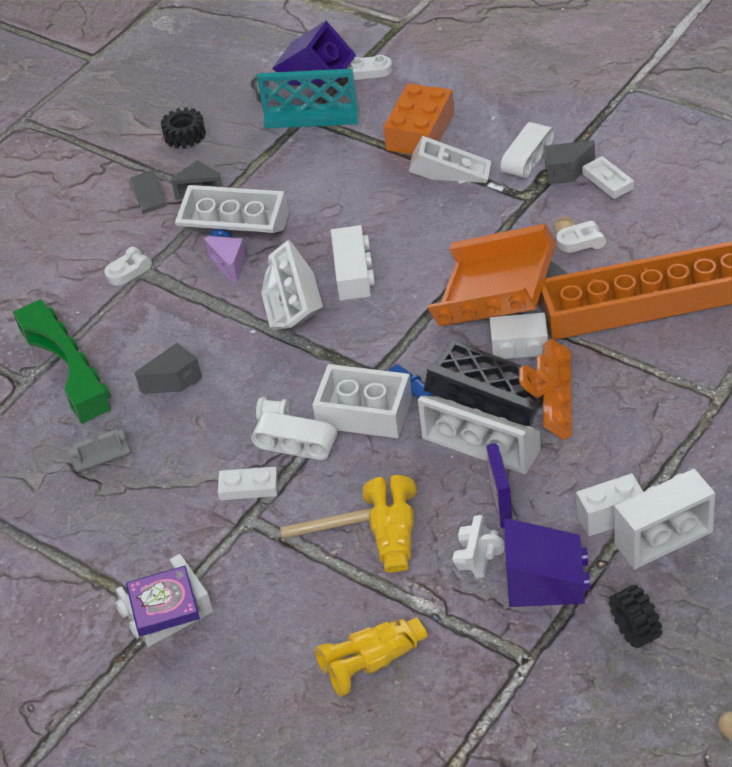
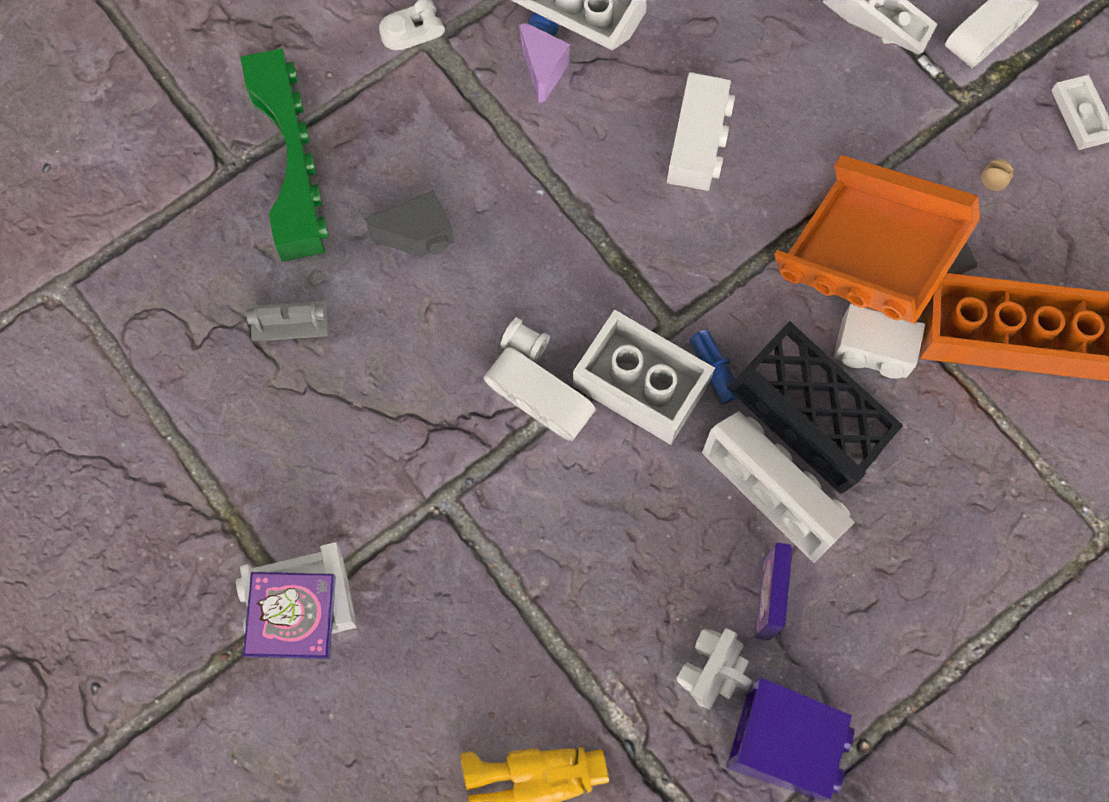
camera: 10 degrees right, 25 degrees up
white plate [218,467,278,500] -> none
white wedge [261,240,323,330] -> none
tan bar [280,503,393,539] -> none
yellow piece [362,475,417,573] -> none
orange plate [519,338,572,440] -> none
dark grey slope [544,140,595,184] -> none
white plate [556,221,606,253] -> none
white brick [576,473,643,536] -> none
white brick [614,469,715,570] -> none

